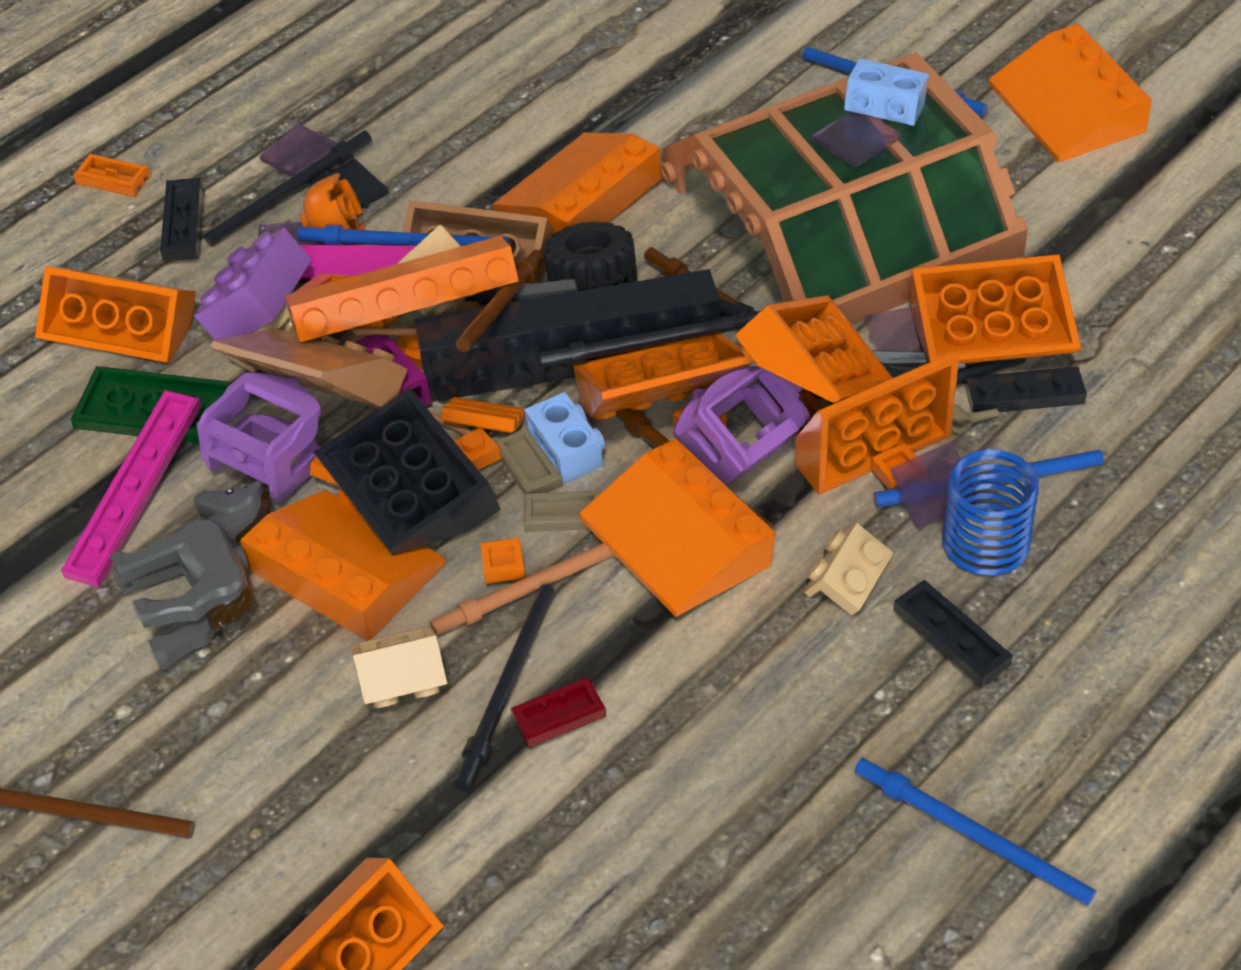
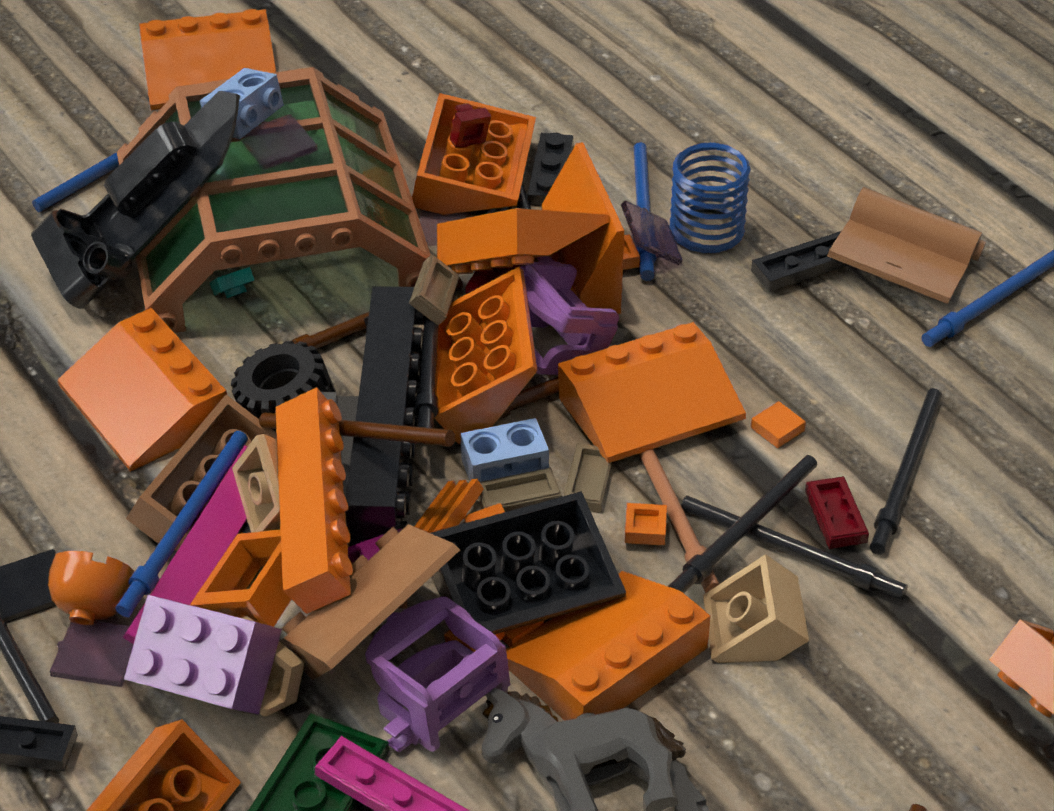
camera: 80 degrees left, 5 degrees down
tan bracket [803,523,893,616] -> none
none -> black panel [31,91,240,309]
none -> dark tan tile [409,254,460,325]
none -> dark red tile [450,103,492,148]
none -> black bar [668,455,817,593]
none -> orange tile [751,401,806,448]
none -> medium nougat door [827,187,986,304]
none -> black bar [870,388,942,555]

